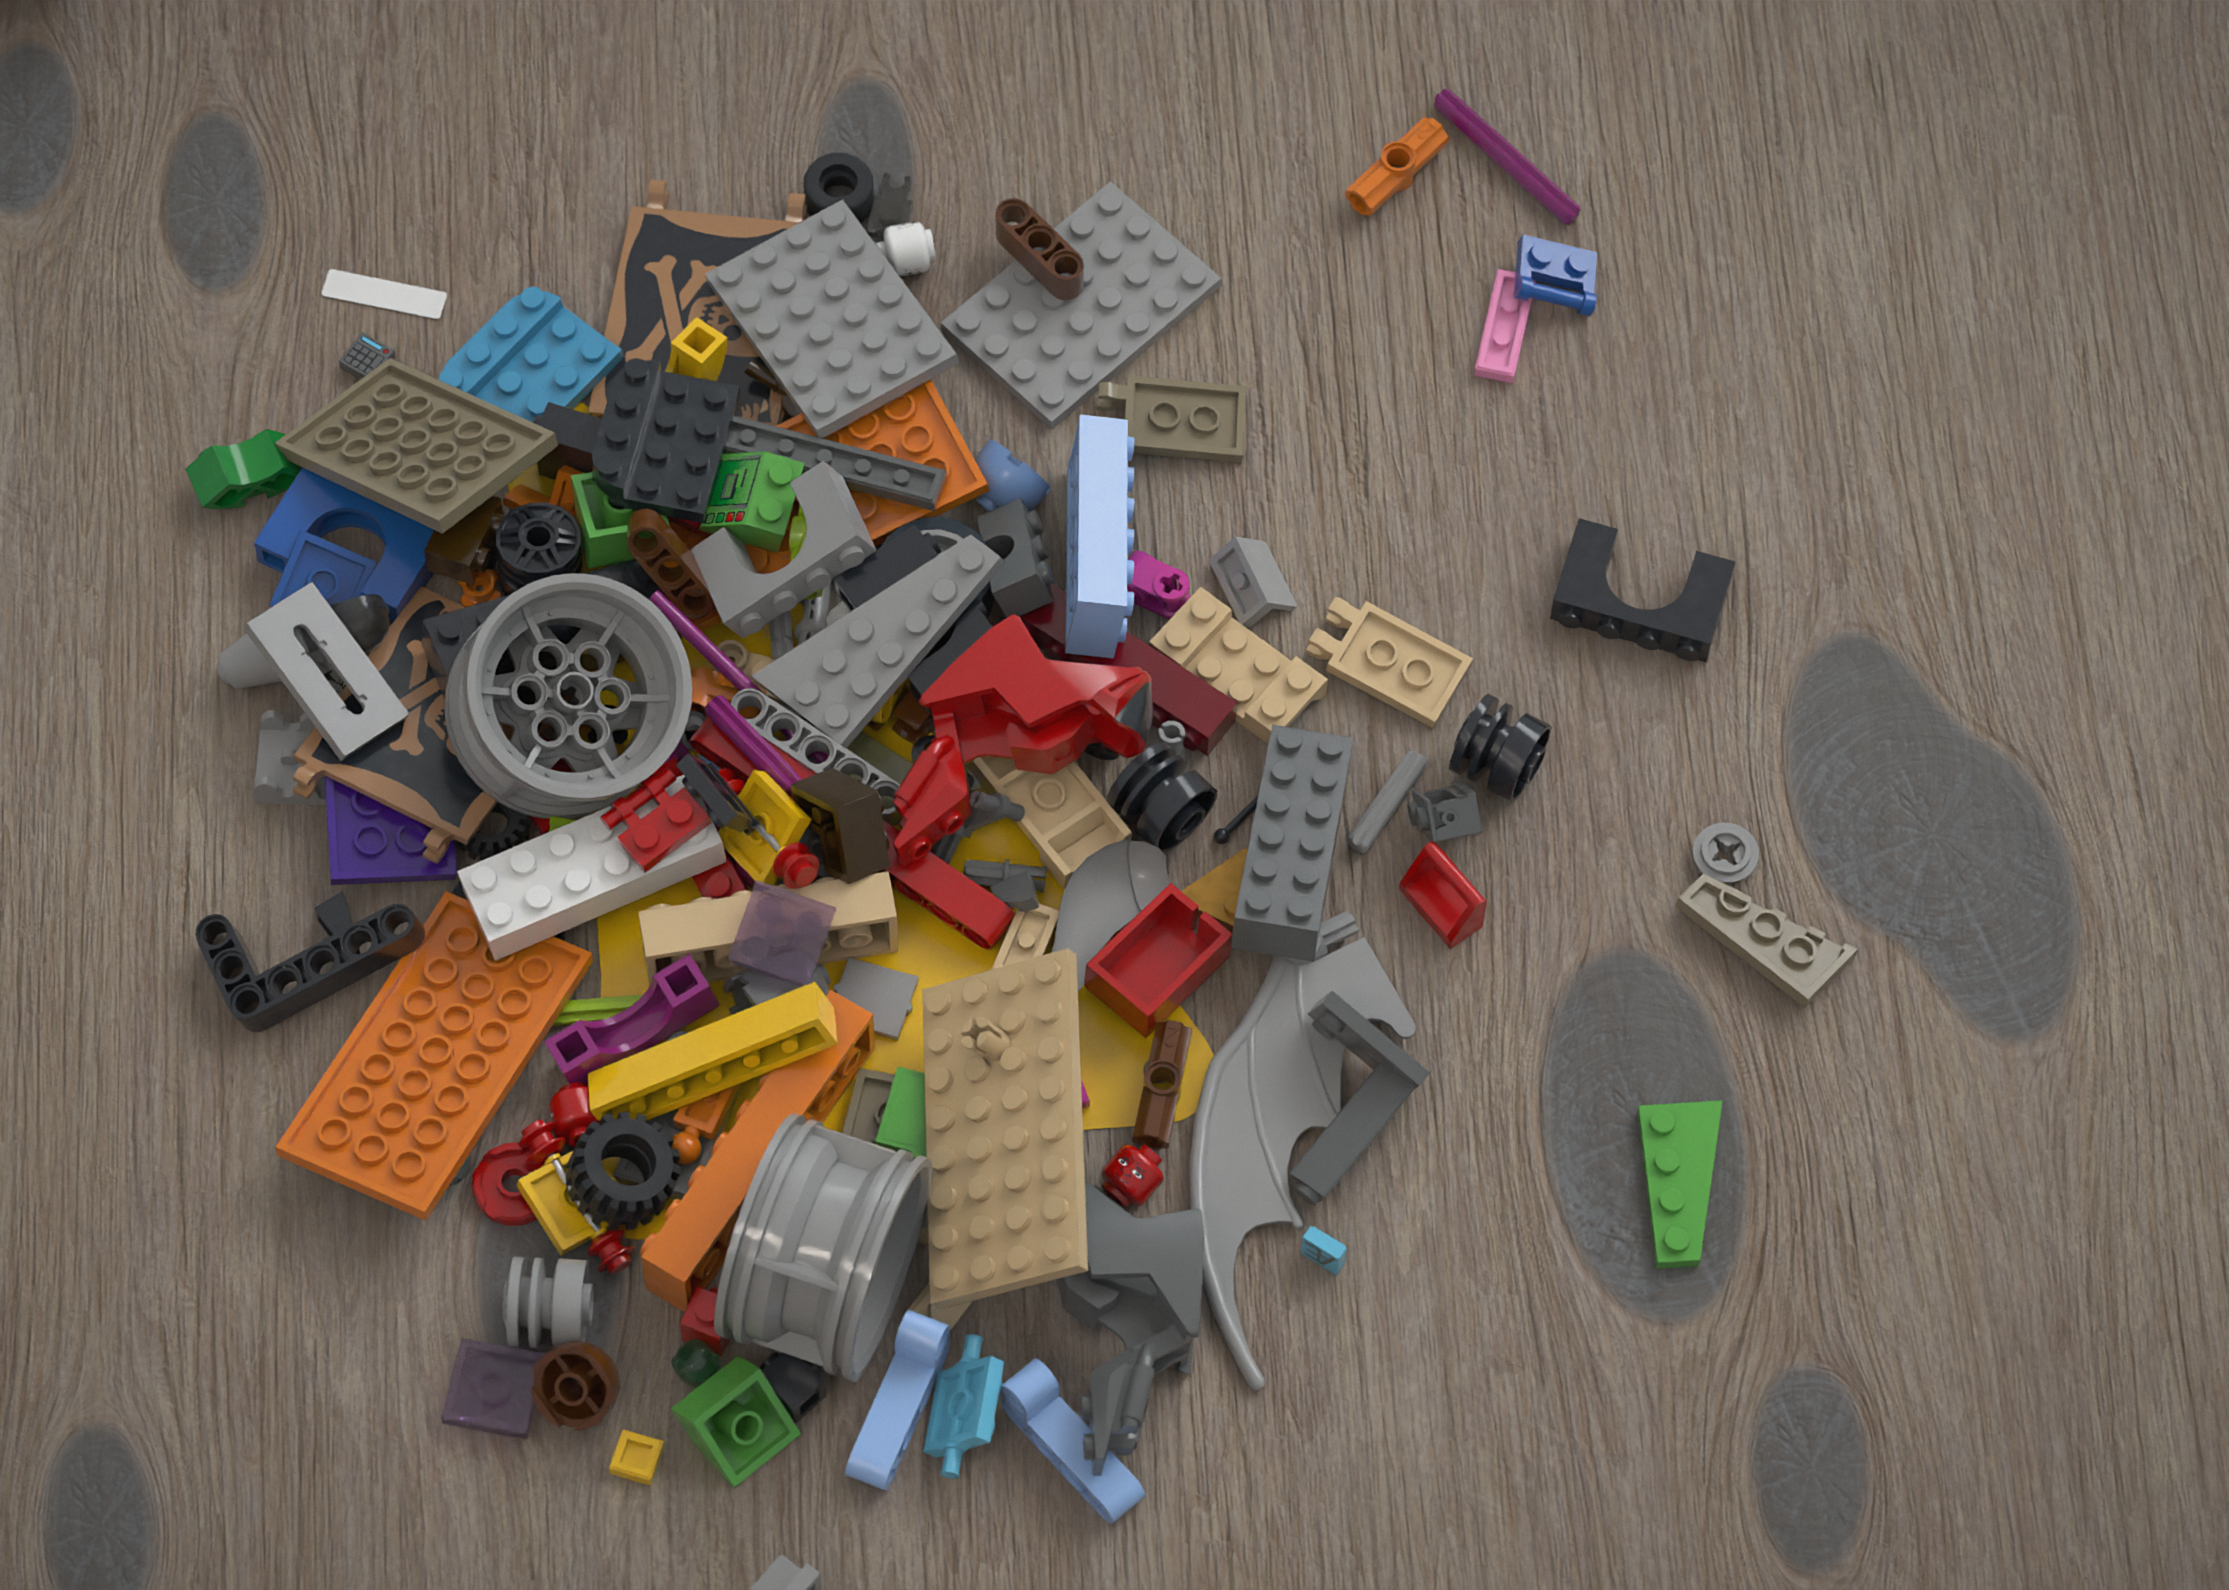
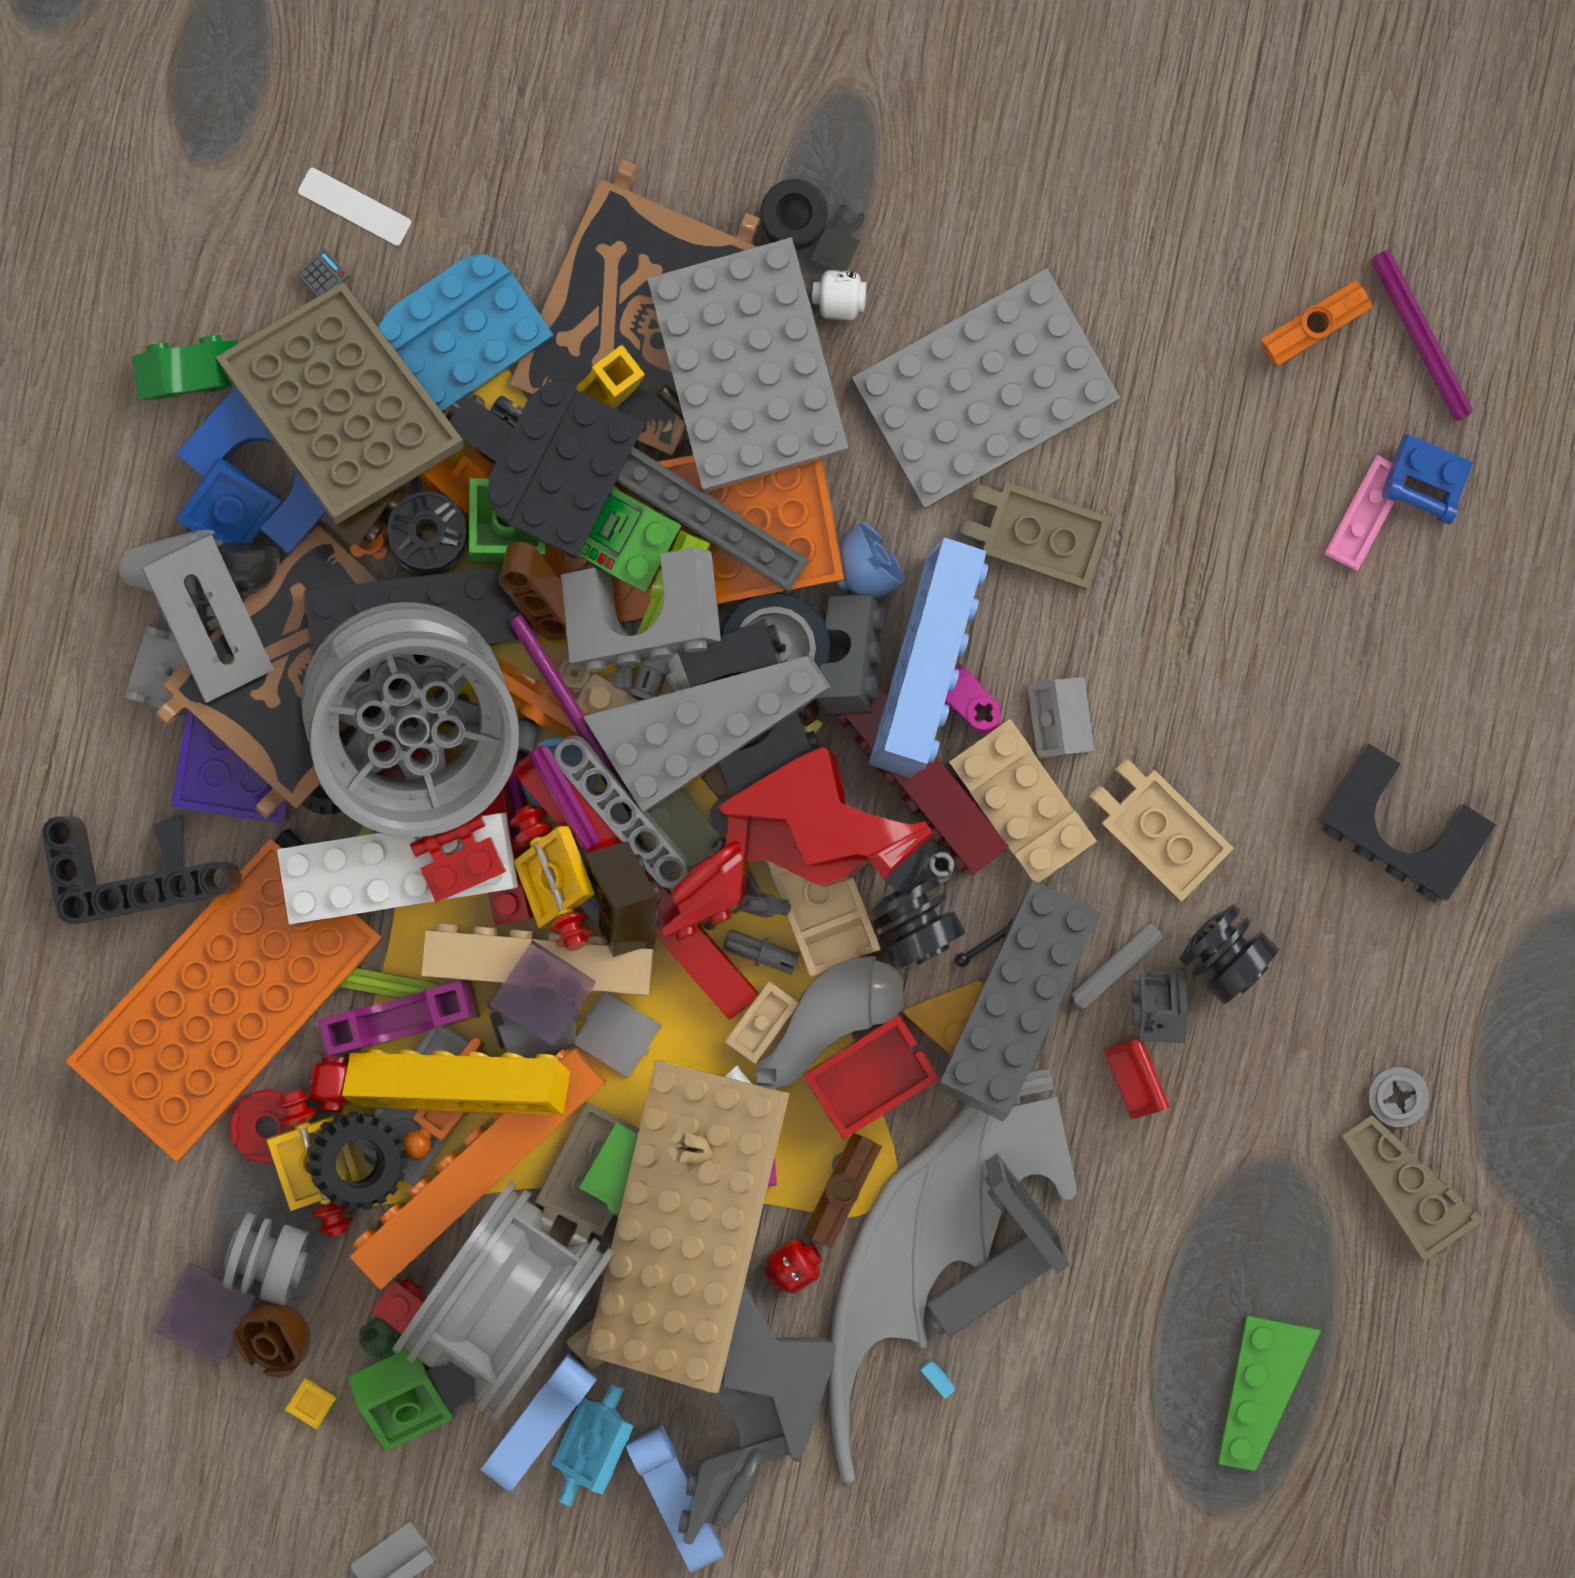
camera: 15 degrees right, 25 degrees up
black plate [676,754,760,836] -> none
dark grey tile [990,870,1039,911] -> none
reddish brown beam [995,198,1084,300] -> none

